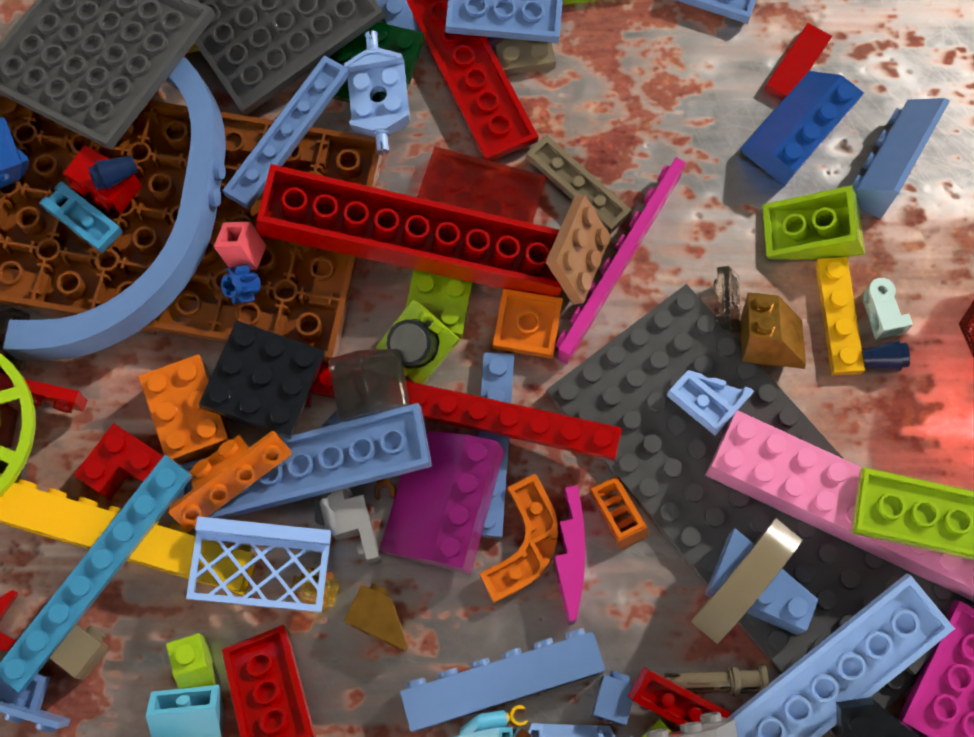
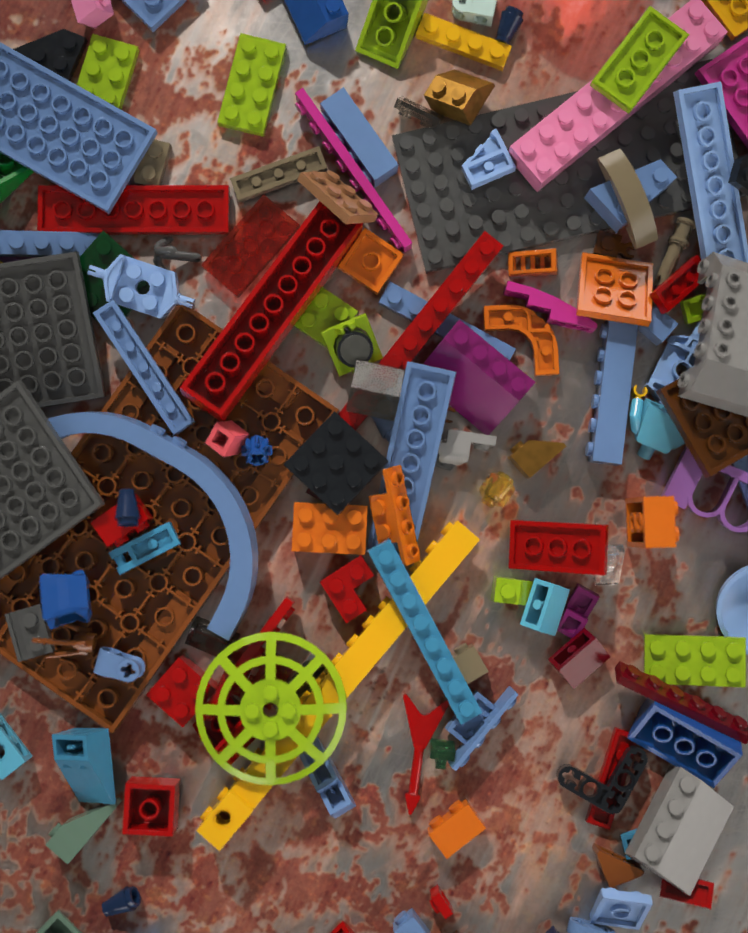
camera: 65 degrees left, 15 degrees up
light blue fence [186,516,331,613] -> none
none -> dark grey piece [153,236,202,269]
none -> lime plate [217,33,287,137]
none -> medium blue brick [320,87,398,188]
none -> orange plate [576,252,653,327]
none -> reddish brown plate [592,230,635,260]

